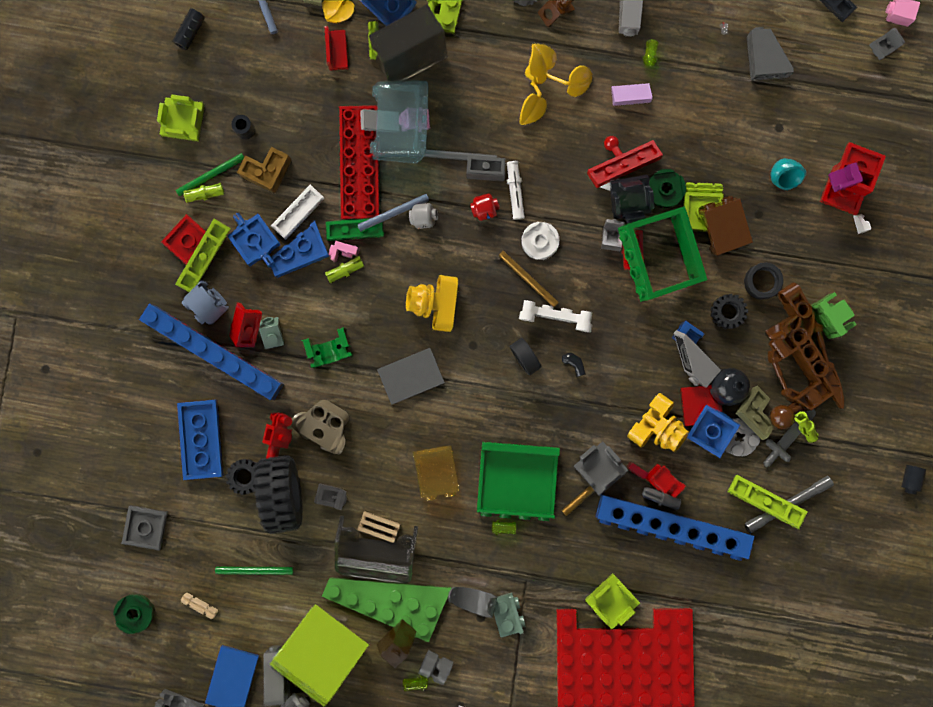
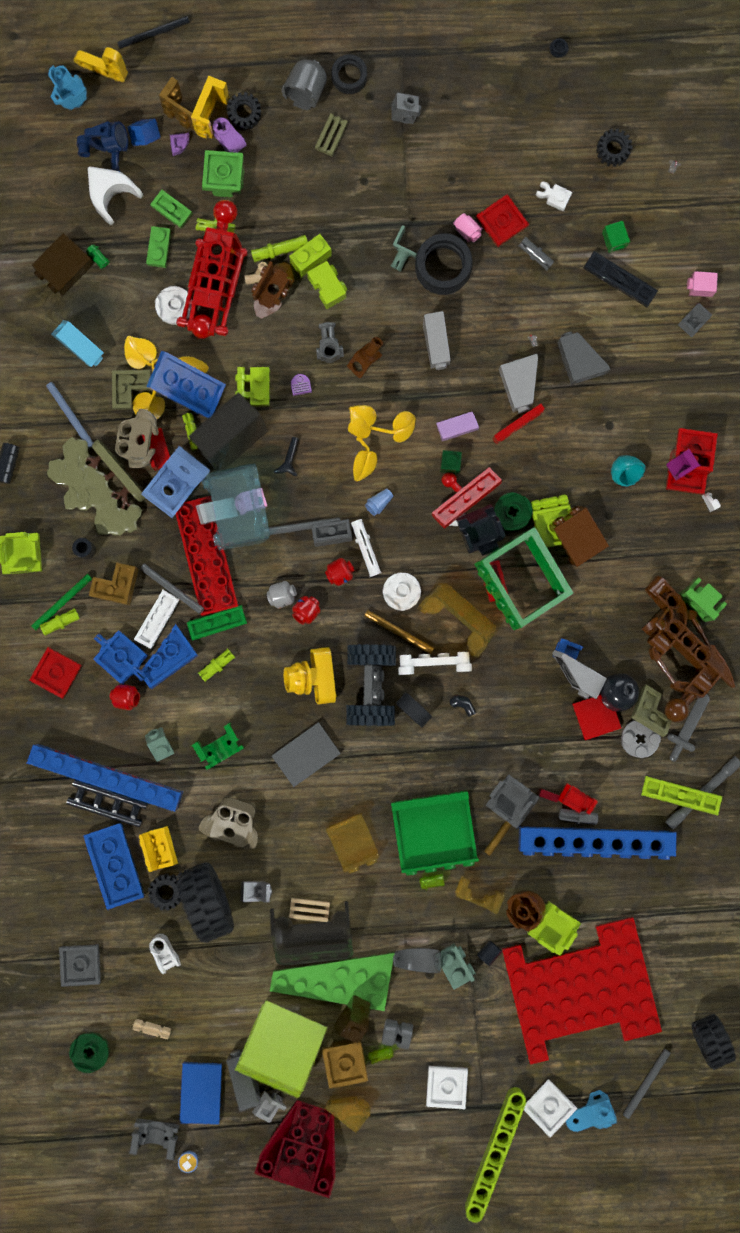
camera: 20 degrees left, 0 degrees up
lime plate [175,218,231,292] -> none
sand blue brick [182,281,229,325] -> none
green bar [215,567,294,575] -> none
red panel [229,303,263,348] -> none
red piece [262,412,293,458] -> none
bright pink bracket [329,241,360,262] -> none
sand blue bar [357,194,429,232] -> none
flat silver bracket [601,219,625,252] -> none
yellow beam [627,393,689,452] -> none
clear neon green pin [642,40,659,66] -> none
blue slope [687,405,740,458] -> none
black tyre [710,294,748,329] -> none
black tyre [744,262,784,300] -> none
lime pin [795,412,819,443] -> none
none -> olive plant [47,437,145,536]
none -> black bar [66,779,148,828]
none -> red head [109,684,140,711]
none -> dark tan piece [115,409,159,468]
none -> yellow bracket [139,826,178,872]
none -> dark grey piece [140,564,204,614]
none -> medium blue bracket [141,446,210,518]
none -> white piece [149,934,181,974]
none -> black piece [273,437,299,476]
none -> medium lavender tile [291,374,312,396]
none -> red head [292,596,320,625]
none -> pearl gold panel [322,1039,368,1089]
none -> black plate [346,645,396,726]
none -> medium blue cone [365,488,393,516]
none -> clear yellow windscreen [417,583,496,658]
none -> dark green brick [440,450,462,475]
none -> clear yellow piece [455,876,505,914]
none -> black beam [477,940,503,966]
none -> red tile [492,404,545,444]
none -> light grey slope [499,354,538,413]
none -> reddish brown cylinder [506,890,546,931]

